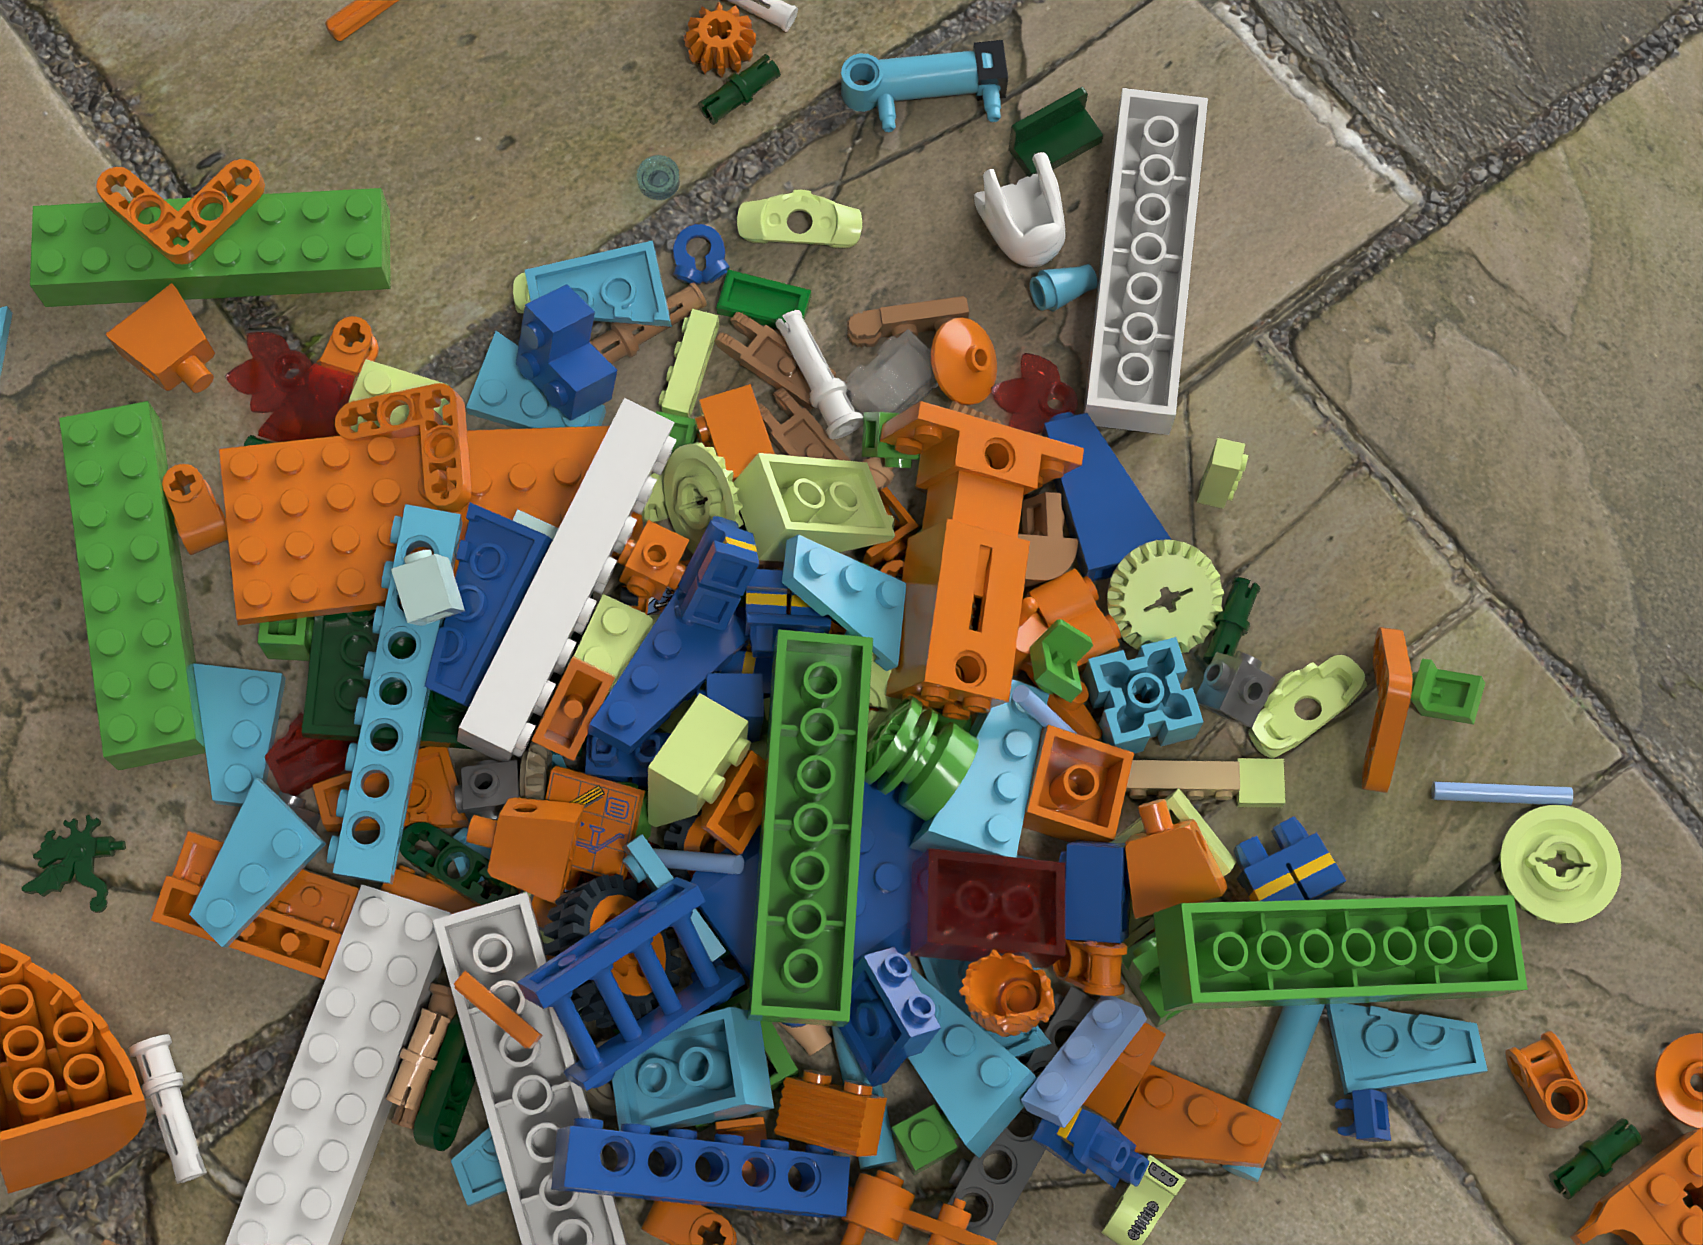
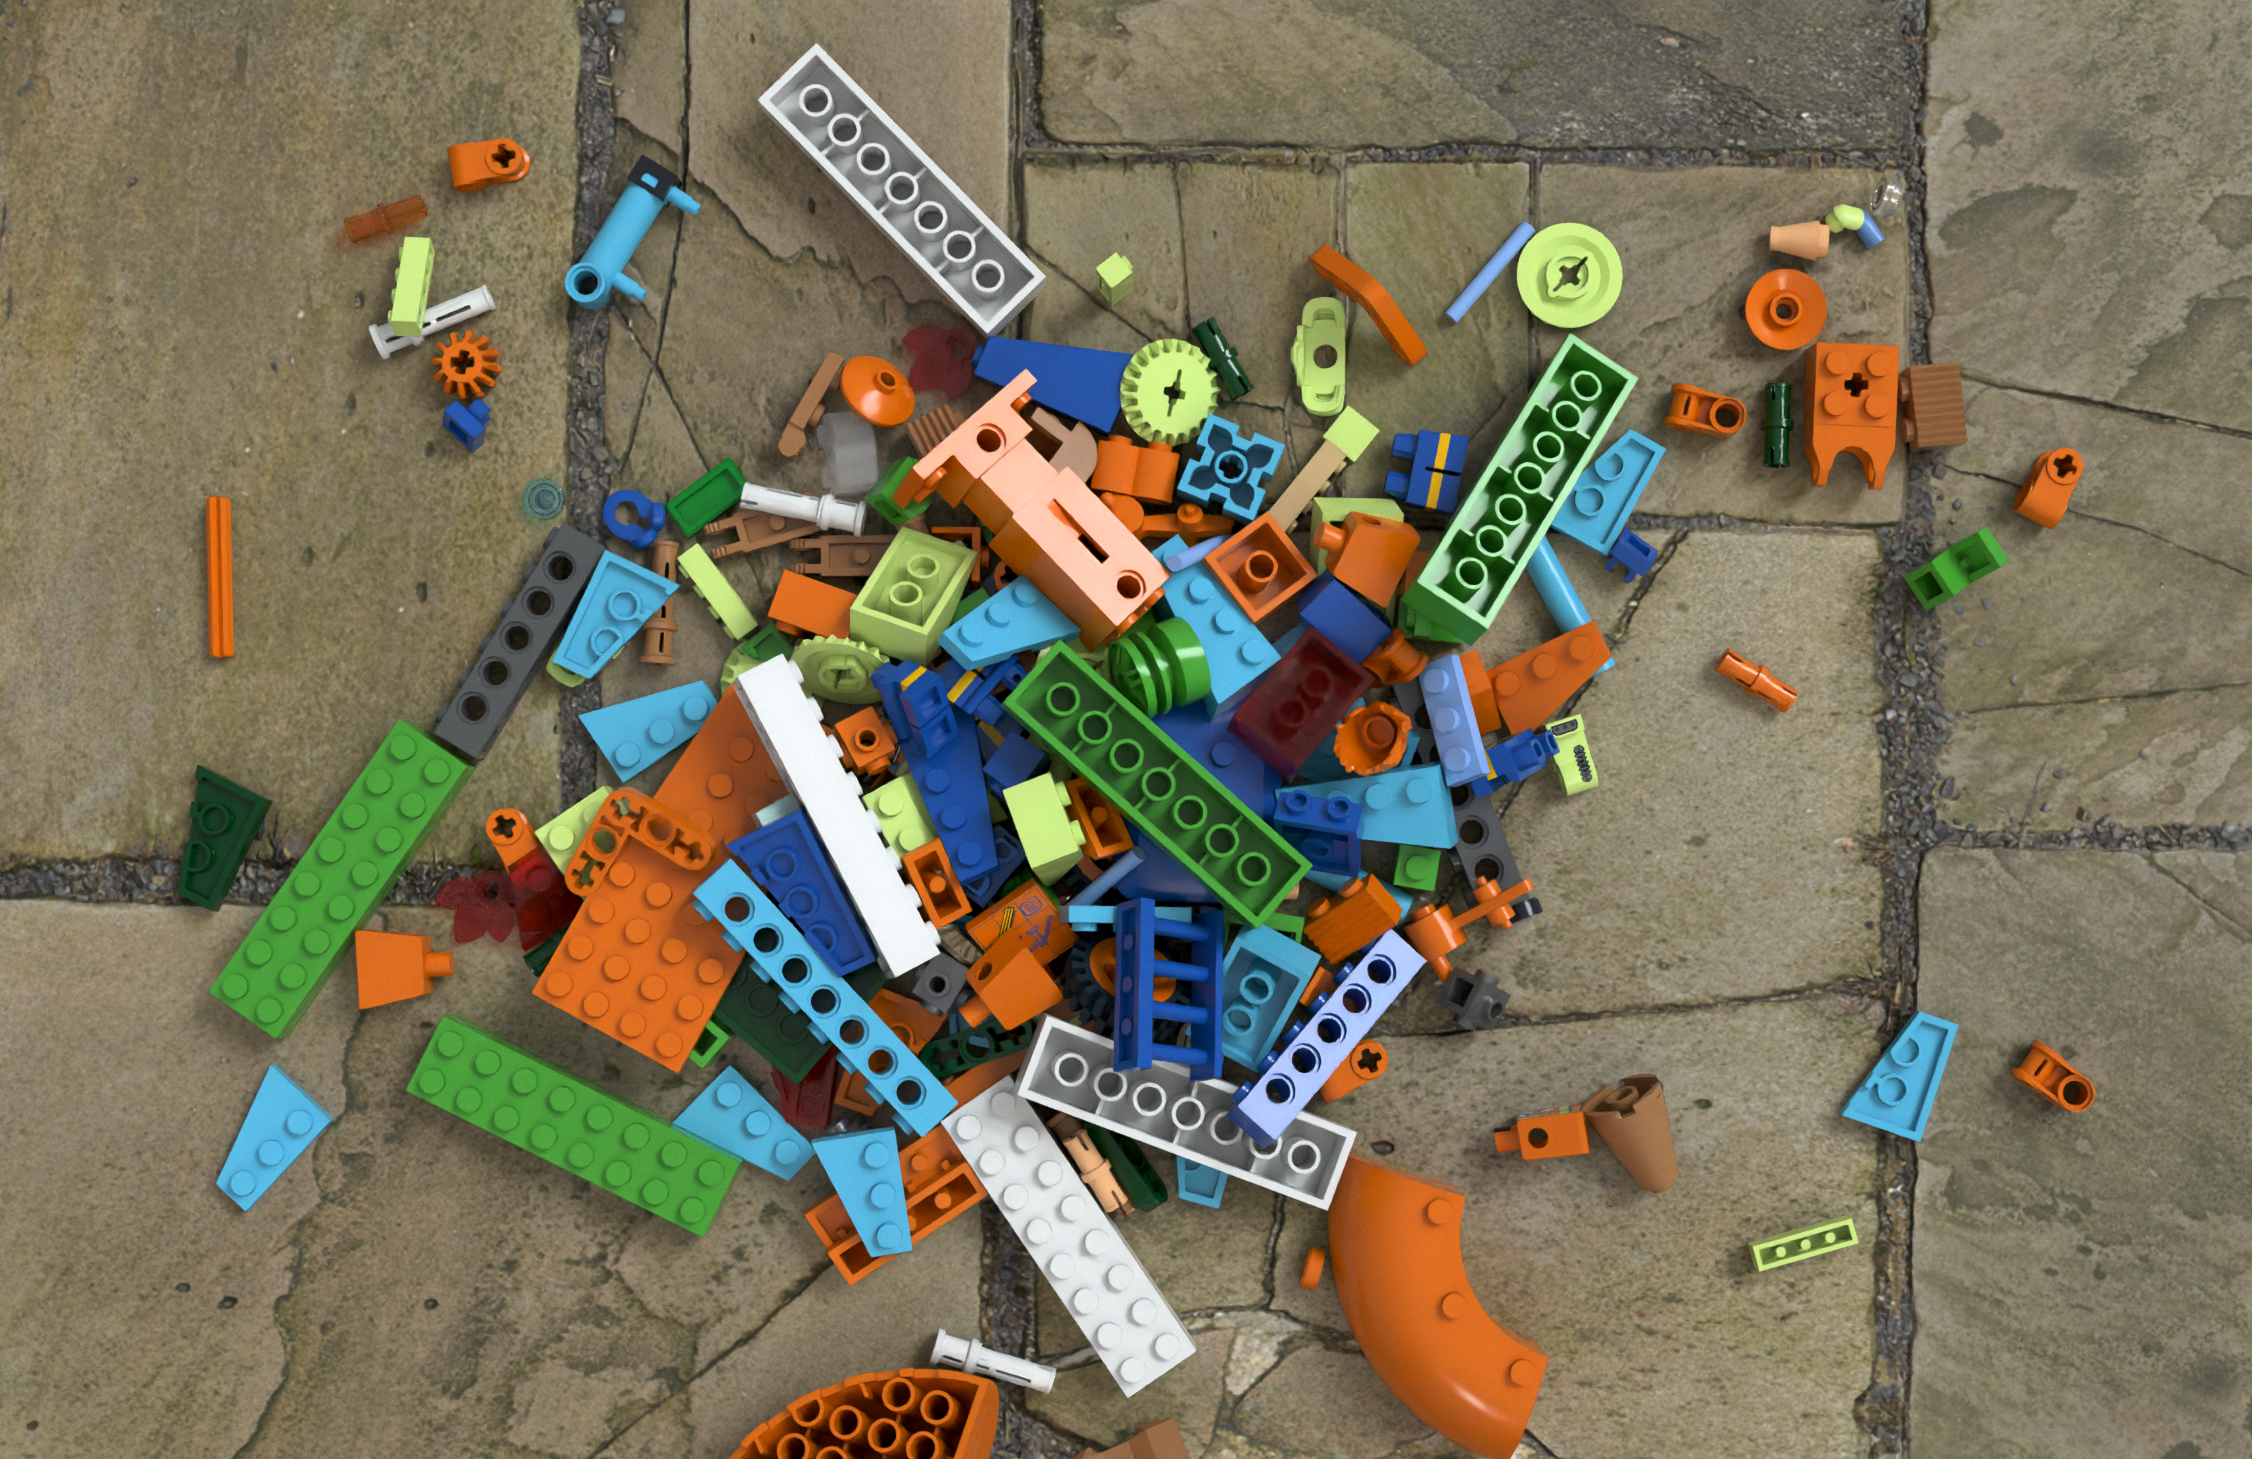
camera: 50 degrees left, 15 degrees up
dark green piece [21,815,126,913] -> none
orange beam [96,159,265,265] -> none
orange piece [162,464,228,555] -> none
light aqua brick [391,550,465,626] -> none
orange tile [454,971,543,1049] -> none
blue brick [516,284,617,421] -> none
dark green pin [698,54,781,125] -> none
yellowish green piece [737,189,862,248] -> none
white hair [974,152,1065,267] -> none
dark green panel [1008,87,1103,177] -> none
bright green bracket [1029,619,1093,703] -> none
medium azure cone [1030,264,1097,312] -> none
flat silver brick [1196,651,1275,728] -> none
bright green bracket [1411,658,1485,725] -> none
none -> dark green wing [177,765,273,912]
none -> dark grey brick [434,522,612,759]
none -> blue tile [443,398,491,453]

